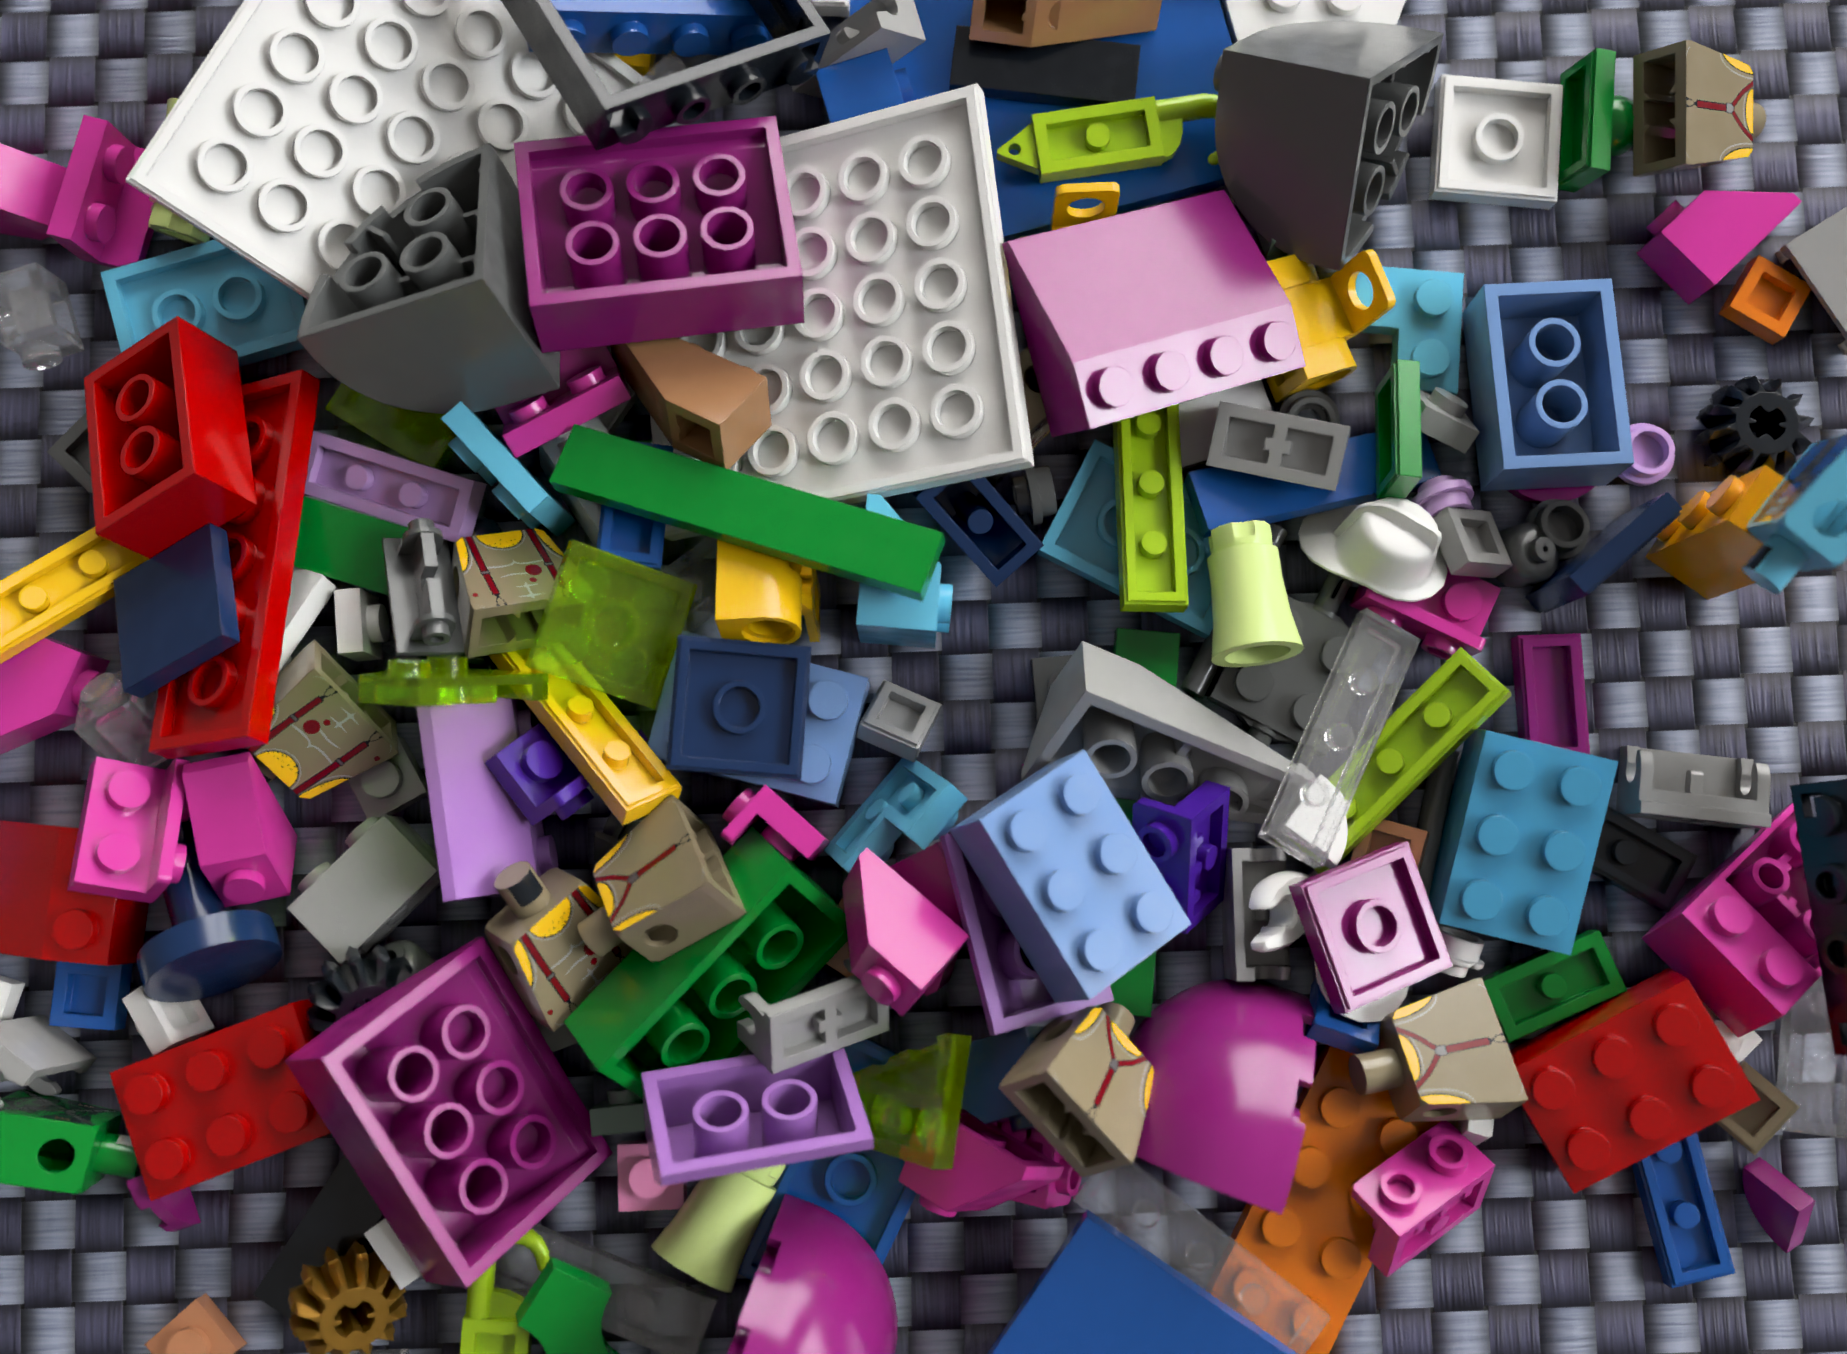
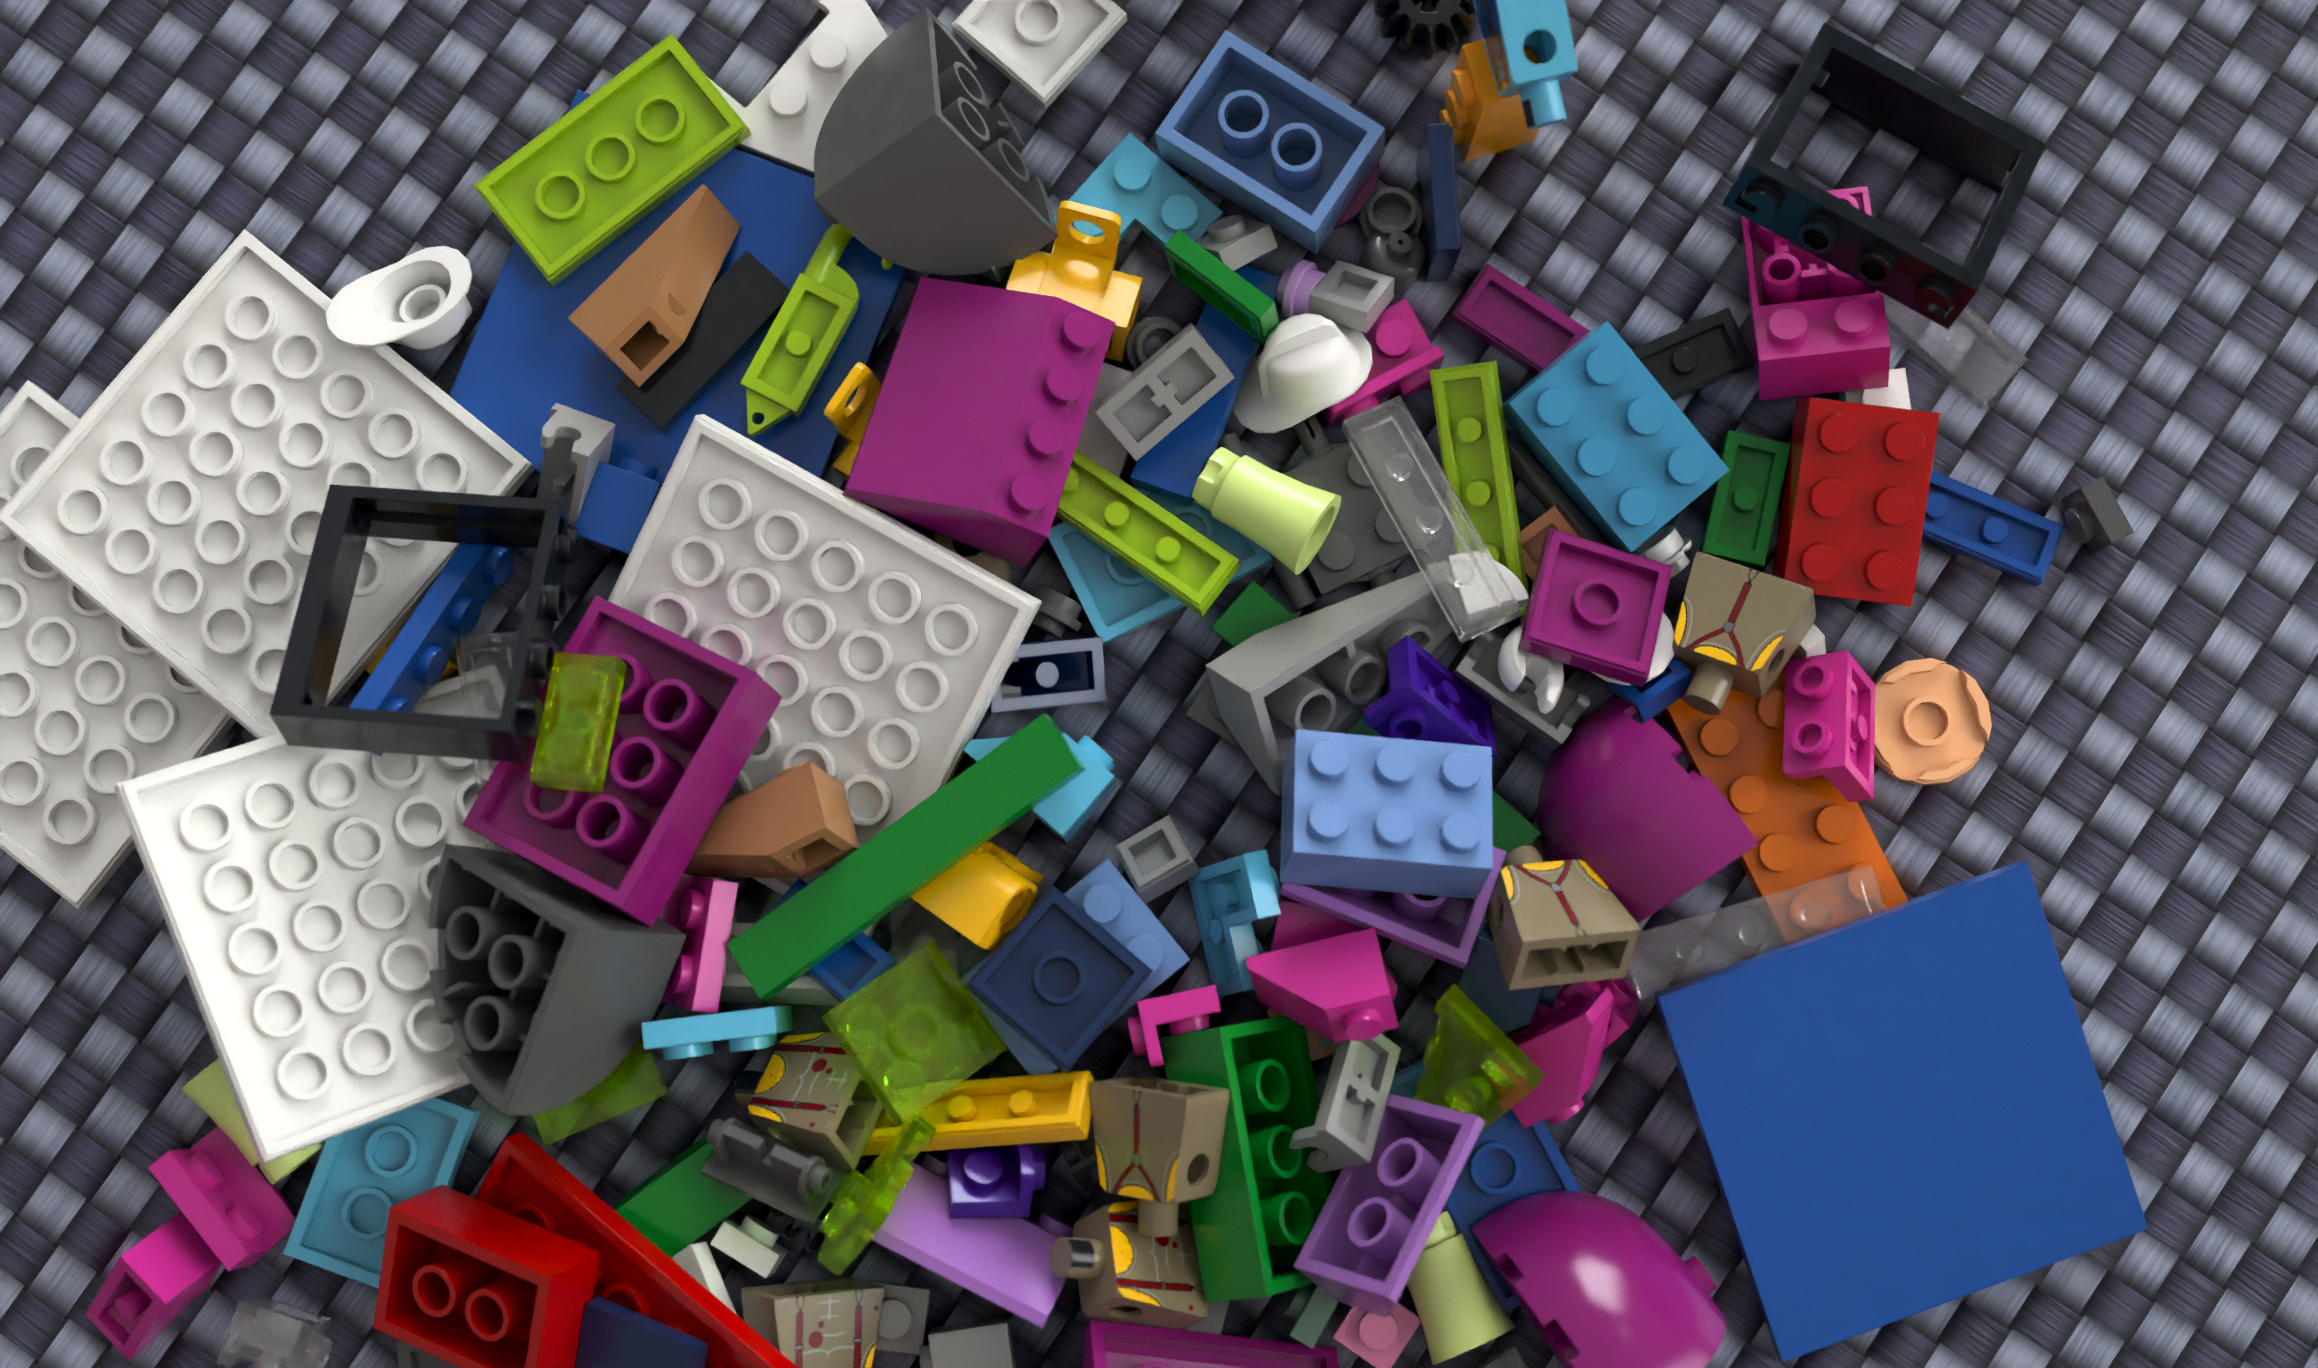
camera: 50 degrees left, 0 degrees up
lavender plate [304,430,487,542] -> none
light grey hinge [1616,745,1772,829] -> none
lavender plate [1619,423,1675,486] -> none
dark tan tile [1716,1060,1800,1155] -> none
magenta tile [1743,1157,1815,1253] -> none
none -> clear neon green plate [529,652,627,792]
none -> light nougat tile [1874,658,1992,786]
none -> dark grey plate [2062,476,2134,554]

